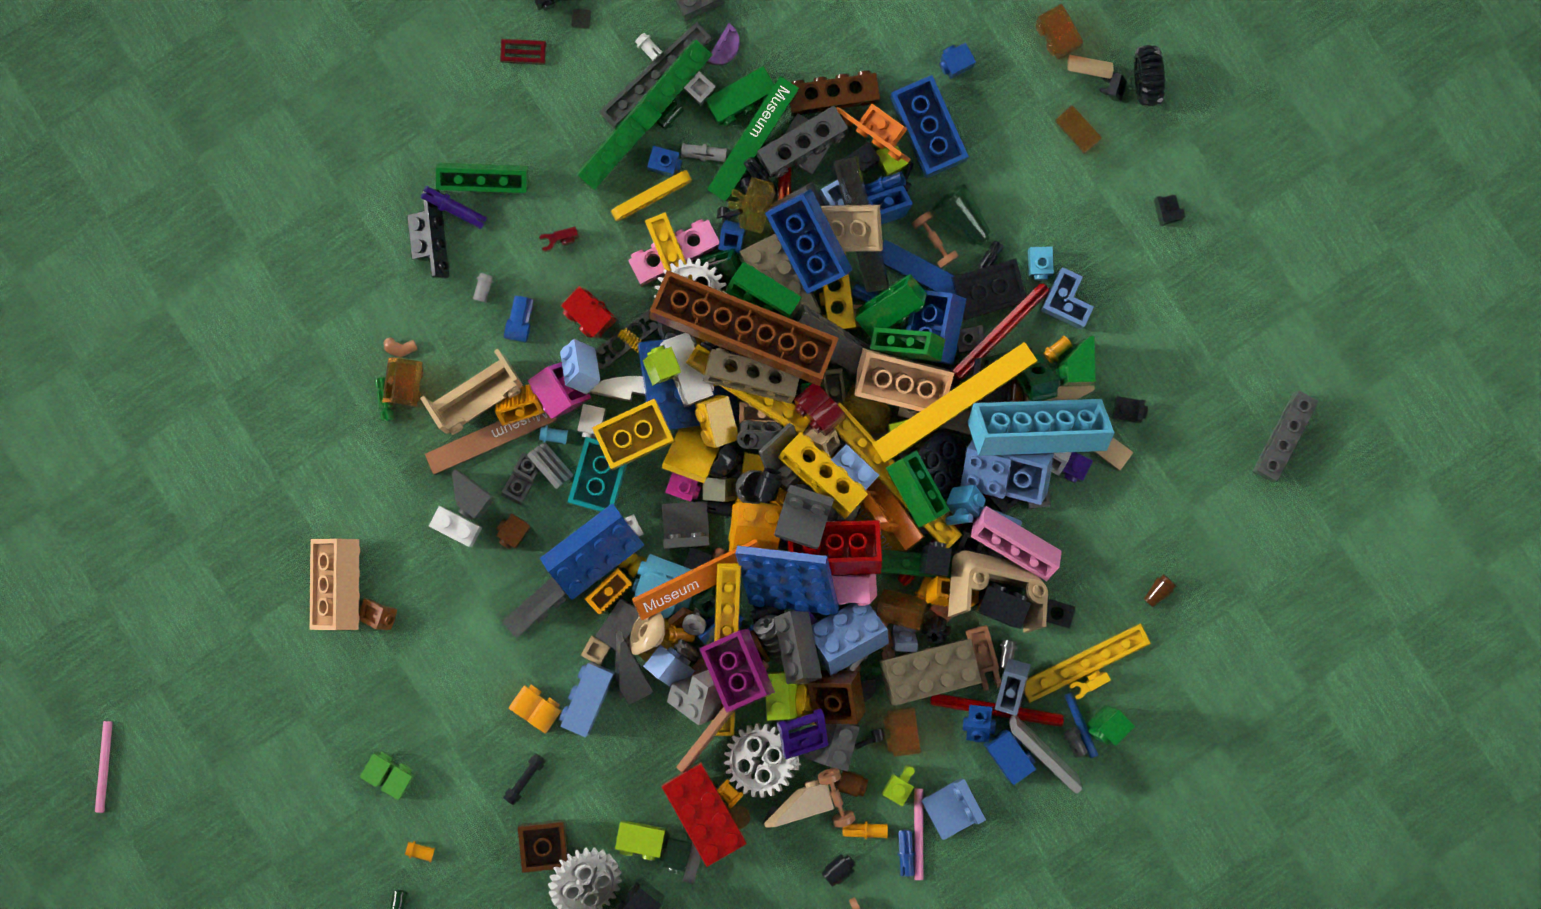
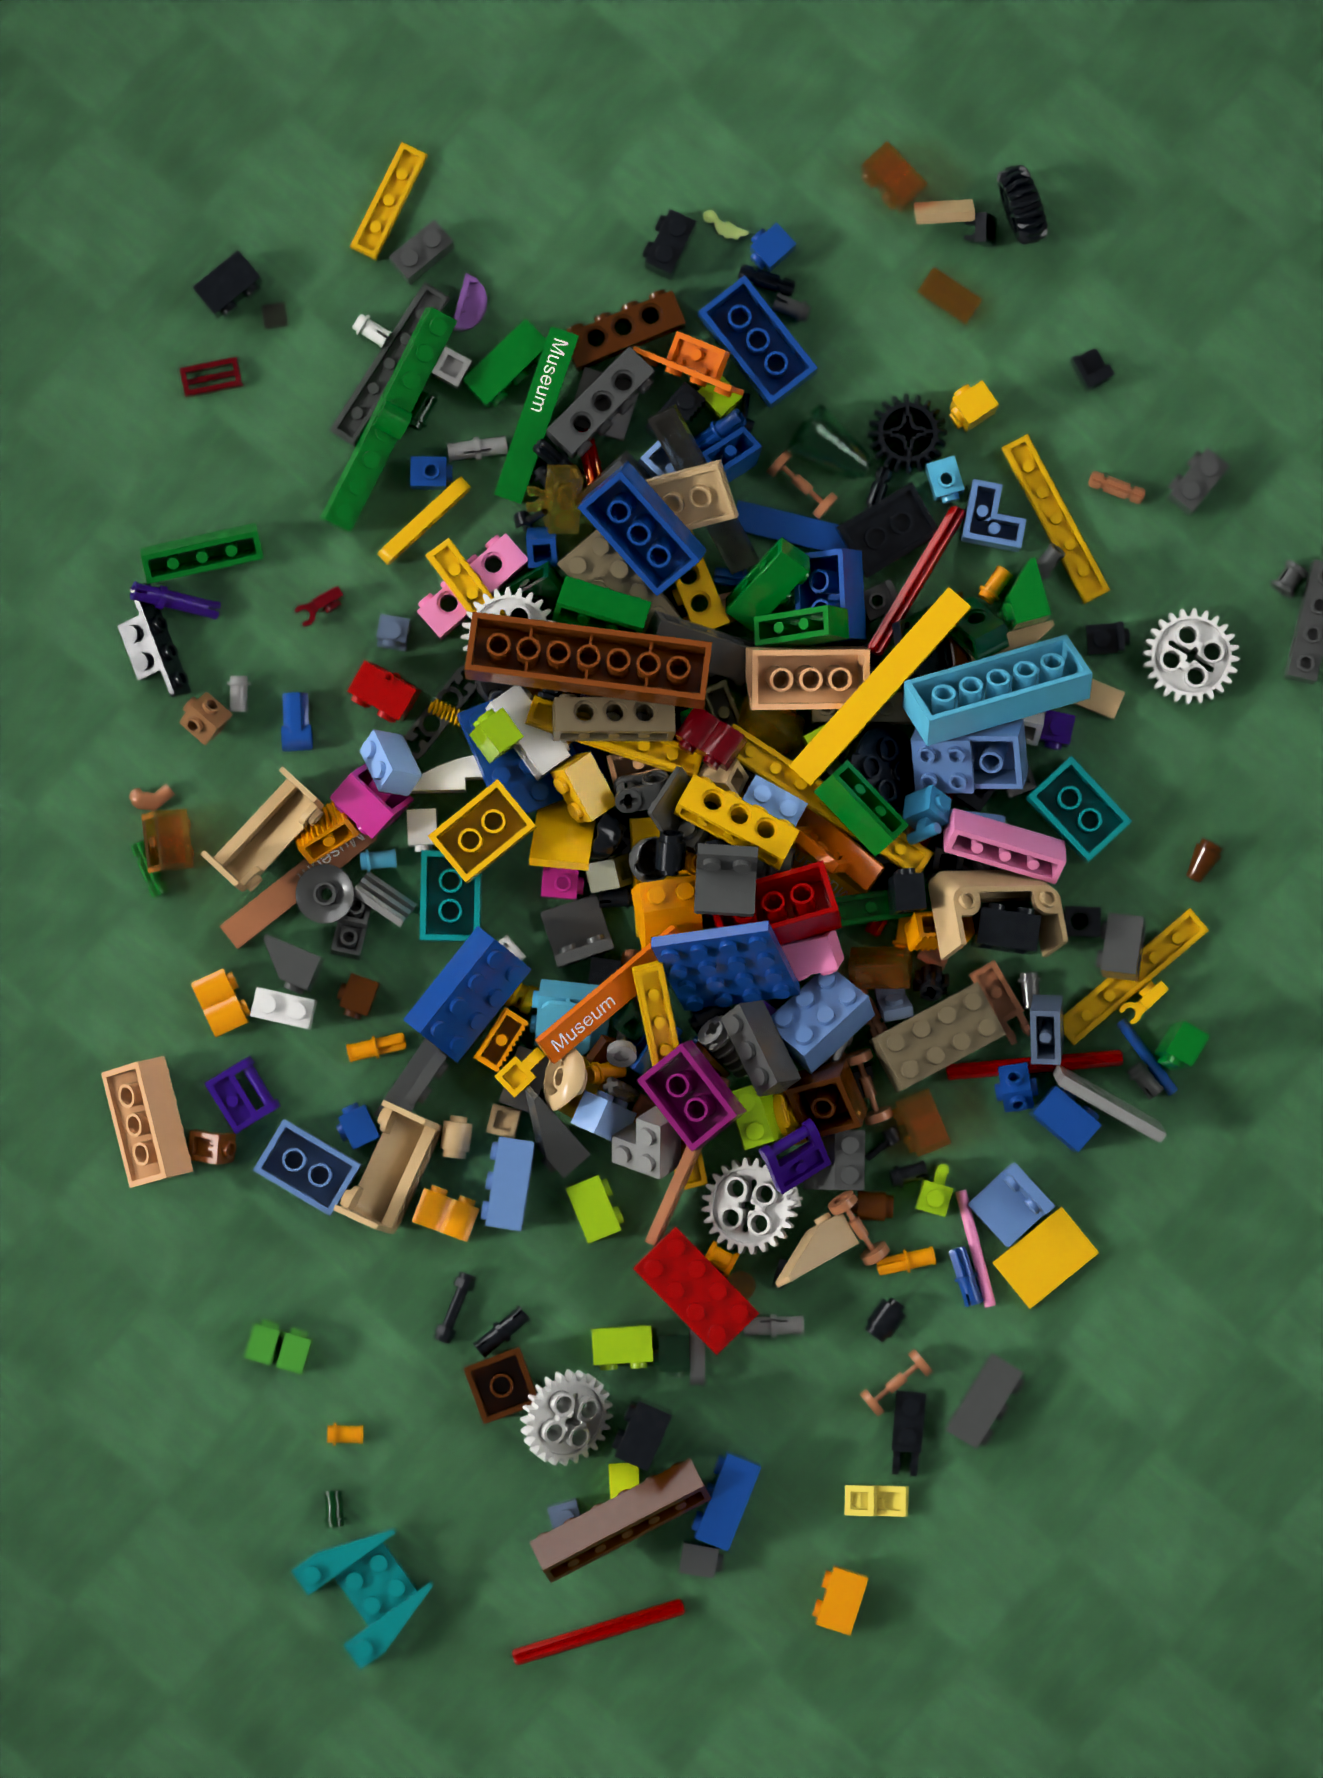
camera: 15 degrees left, 0 degrees up
none -> medium nougat brick [179,691,233,746]
none -> light orange brick [191,968,251,1037]
none -> dark purple plate [204,1055,281,1134]
none -> medium blue brick [253,1119,363,1216]
none -> dark grey dish [295,864,355,924]
none -> tan windscreen [333,1100,442,1234]
none -> blue brick [336,1102,381,1150]
none -> light orange axle [346,1033,407,1063]
none -> sand blue brick [376,614,411,652]
none -> tan brick [440,1115,473,1159]
none -> black pin [473,1305,531,1358]
none -> yellow plate [494,1048,546,1098]
none -> lime brick [566,1175,625,1244]
none -> black brick [642,209,697,280]
none -> yellowish green piece [703,210,749,240]
none -> black axle [738,264,796,296]
none -> light grey pin [744,1314,804,1338]
none -> dark grey pin [772,293,812,323]
none -> nougat wheel [842,1048,894,1125]
none -> black gear [867,394,948,474]
none -> black pin [889,1160,929,1189]
none -> yellow brick [949,380,999,433]
none -> yellow tile [992,1206,1099,1309]
none -> yellow tile [1001,434,1110,604]
none -> teal brick [1025,756,1132,864]
none -> dark grey pin [1037,543,1066,582]
none -> nougat axle [1088,471,1146,504]
none -> dark grey brick [1096,913,1147,981]
none -> white gear [1142,608,1240,705]
none -> dark grey brick [1167,447,1230,516]
none -> dark grey bush [1270,559,1309,599]

